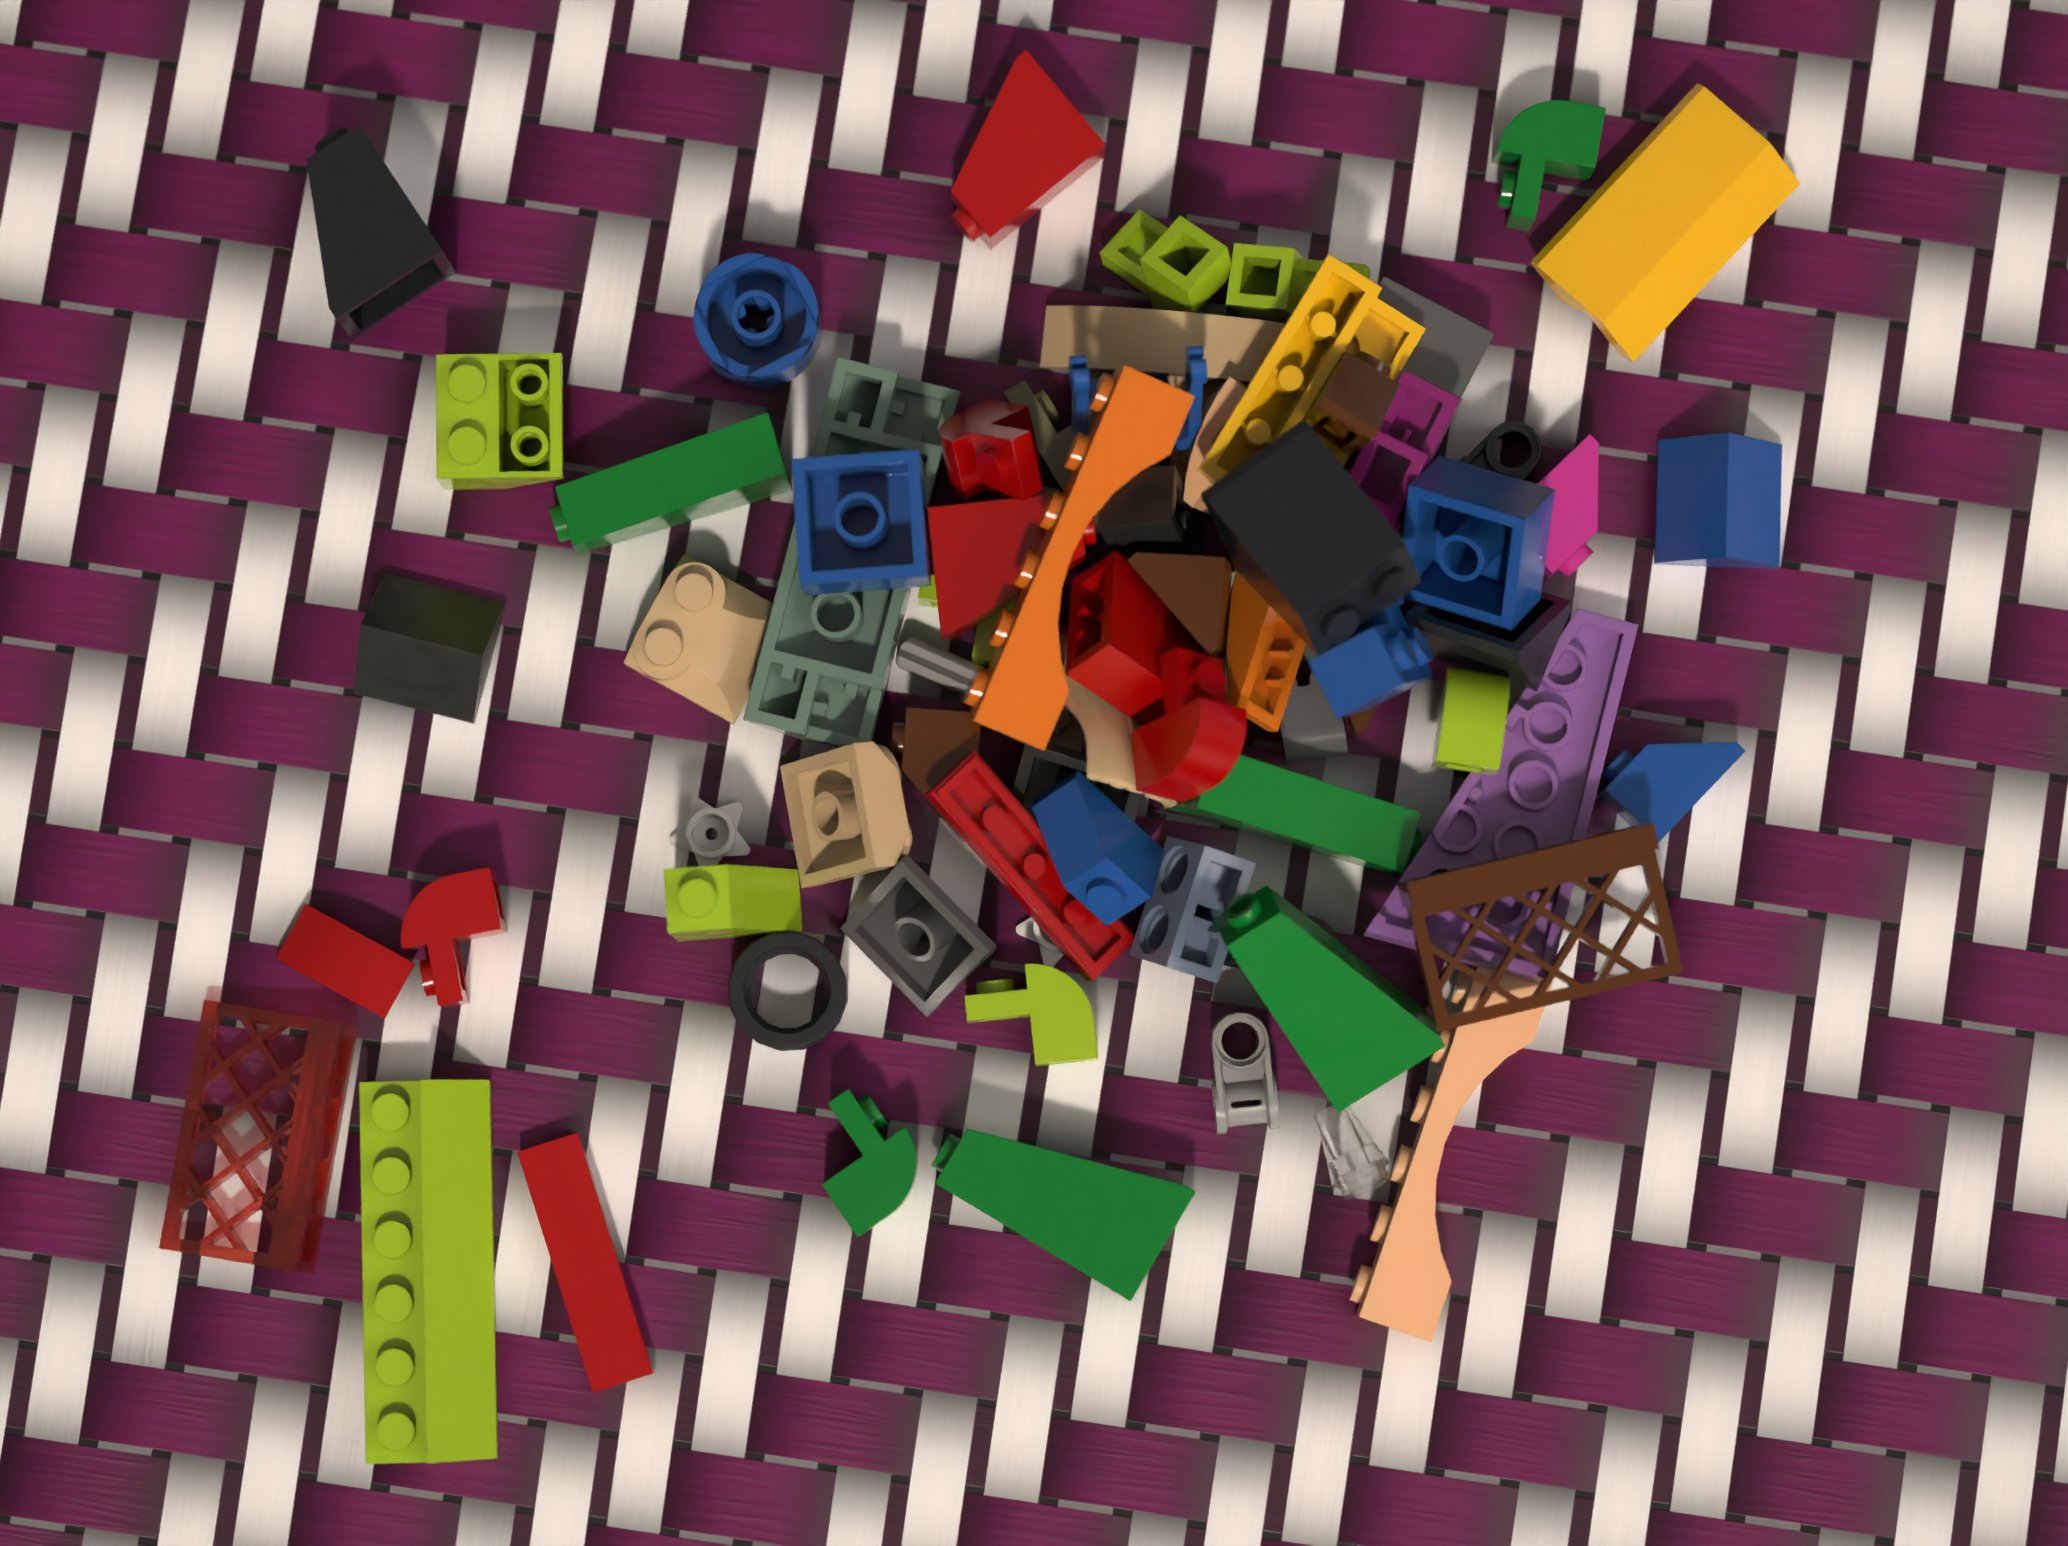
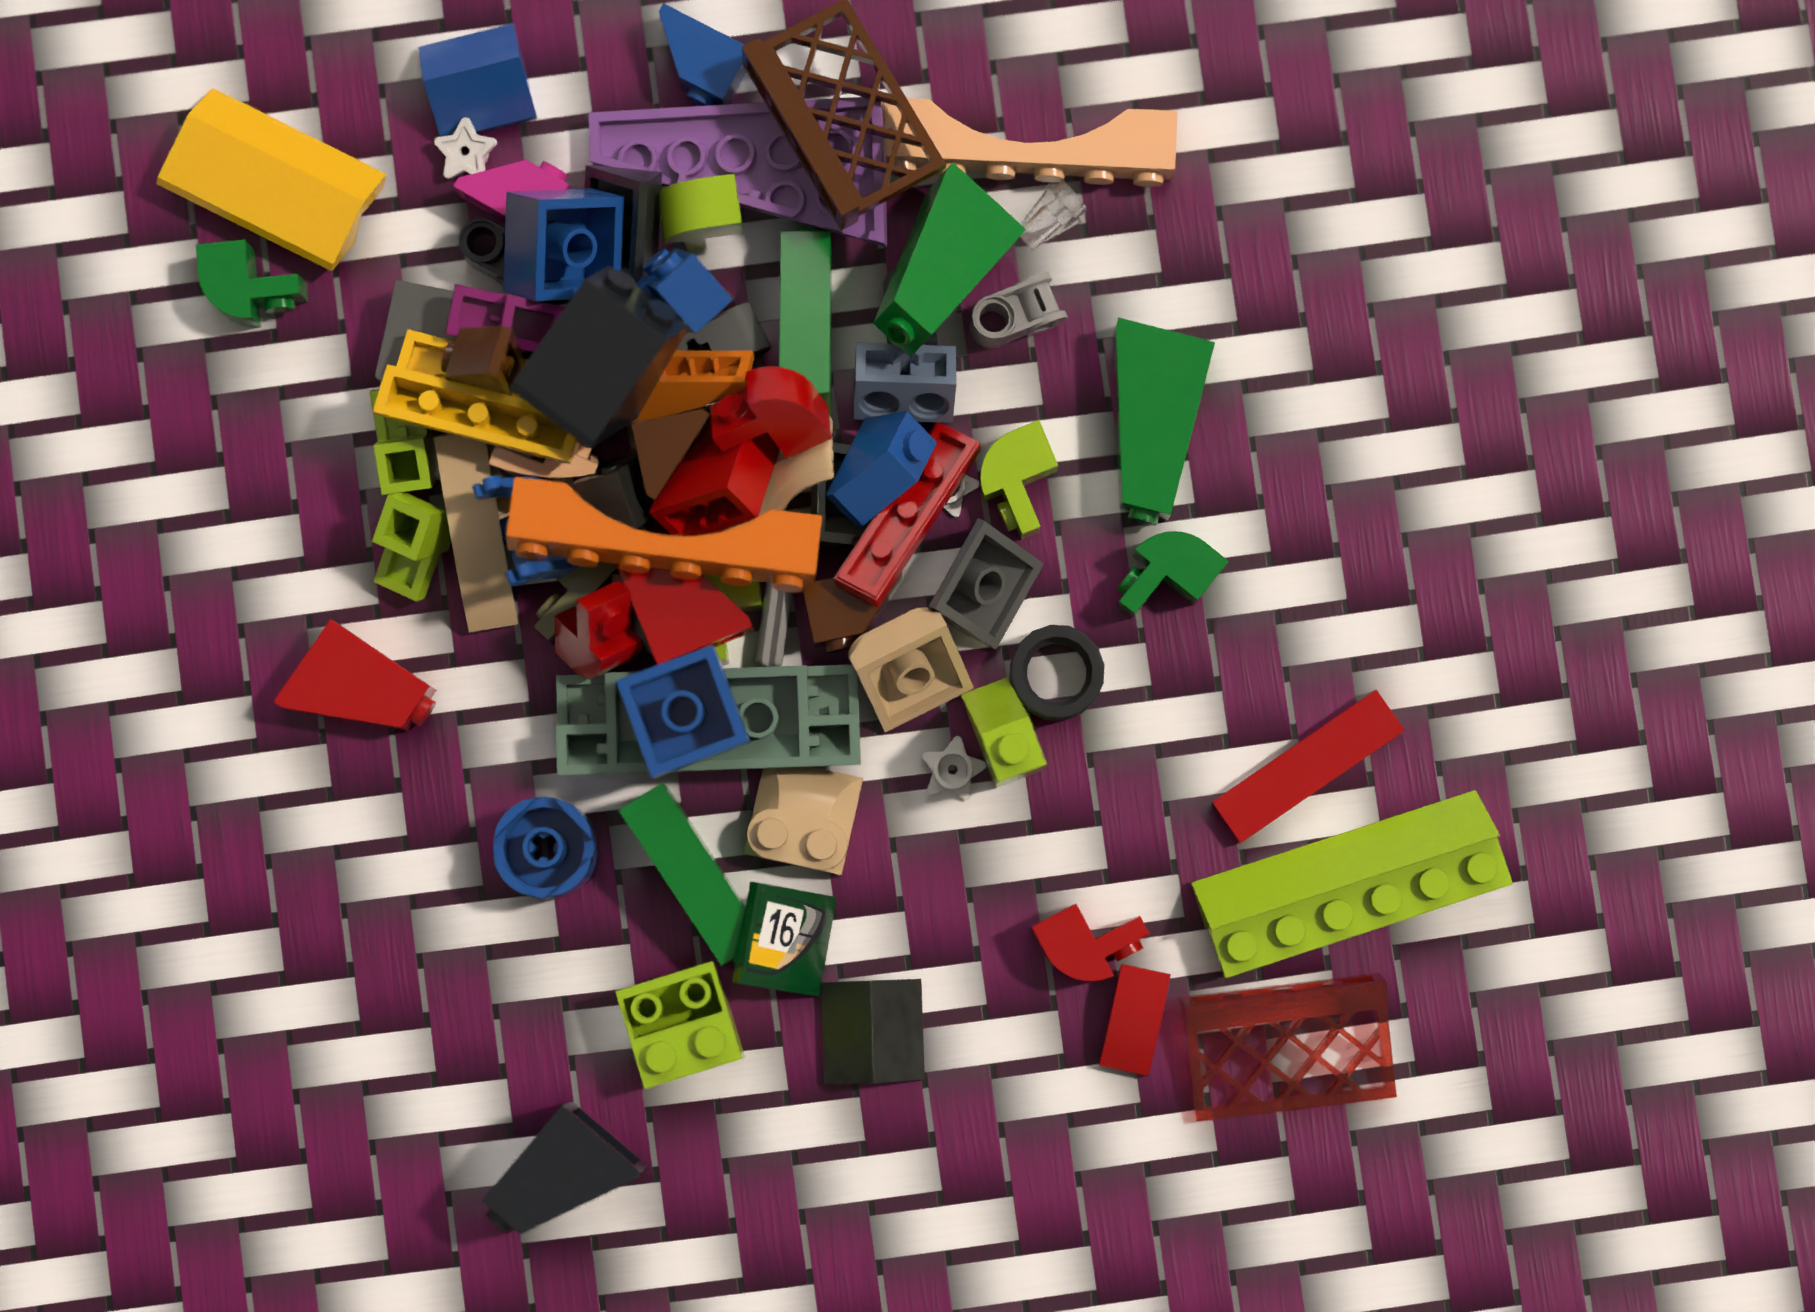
camera: 105 degrees left, 0 degrees up
none -> white plate [434,117,497,179]
none -> slope [732,881,837,996]

